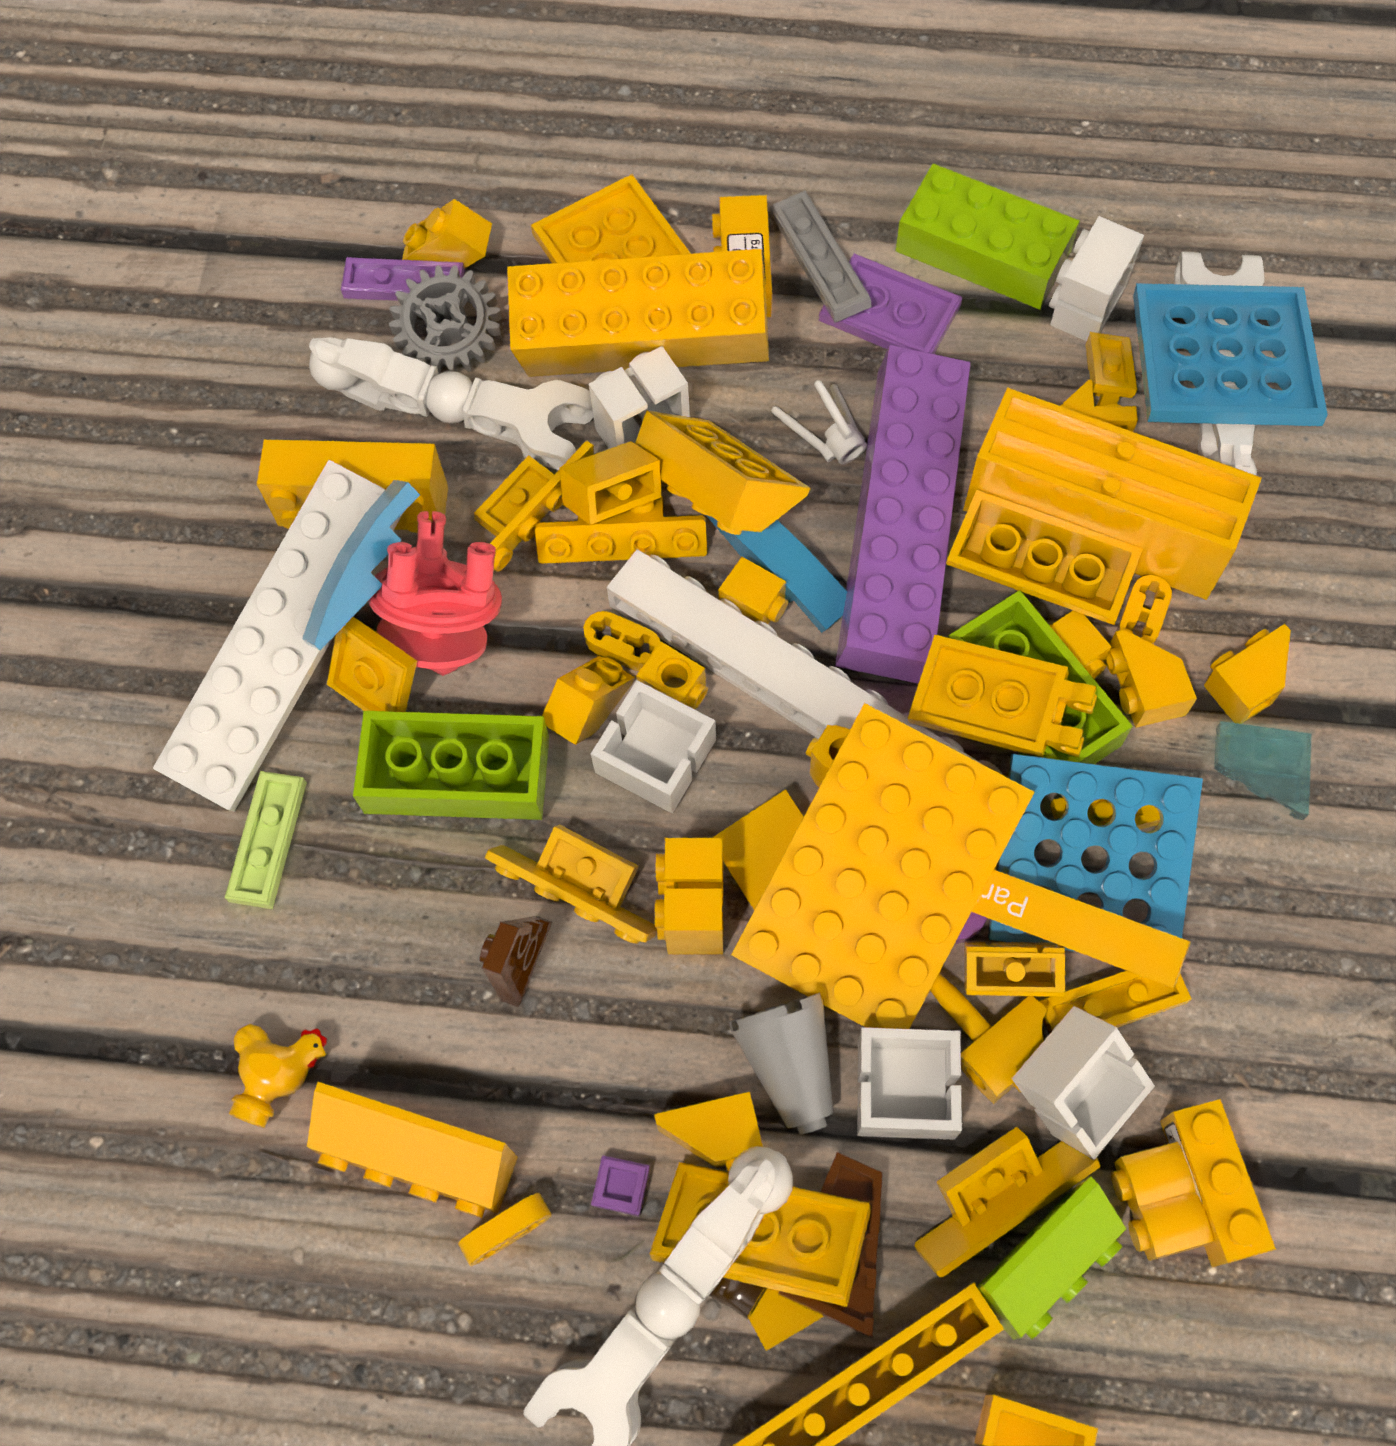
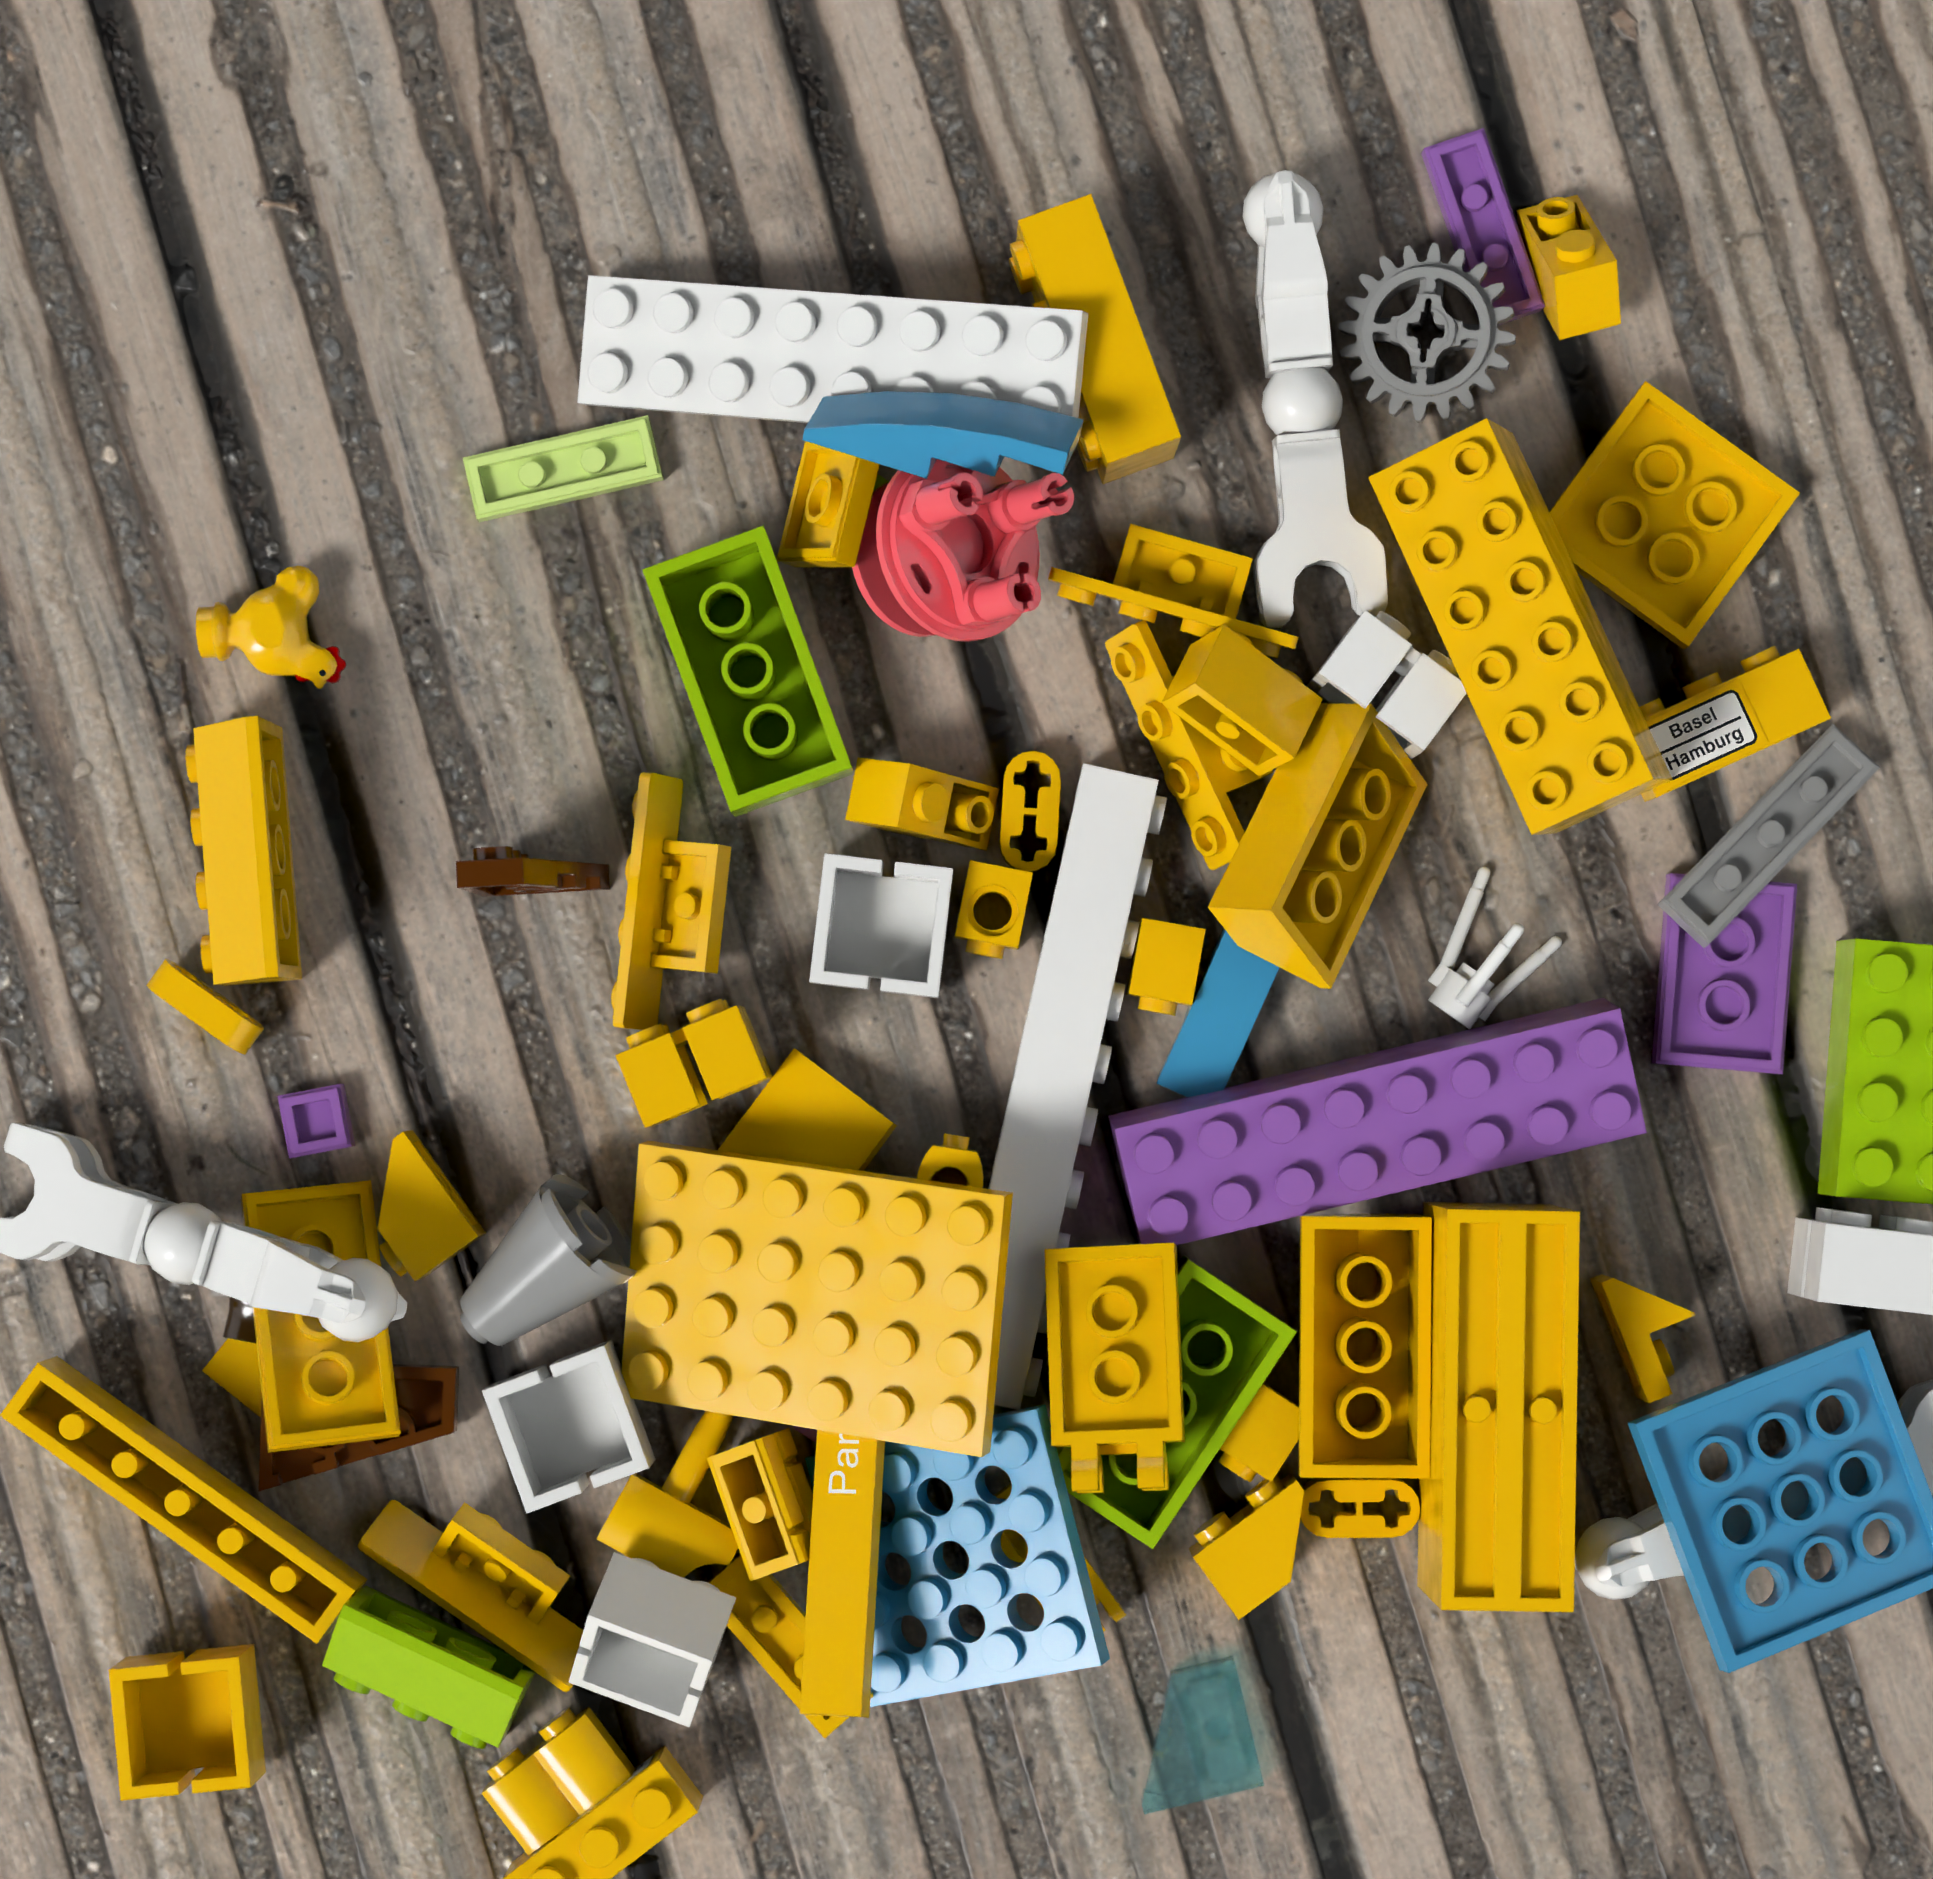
camera: 60 degrees right, 20 degrees up
yellow plate [1085,332,1137,406] -> none
yellow slope [1204,624,1291,726] -> none

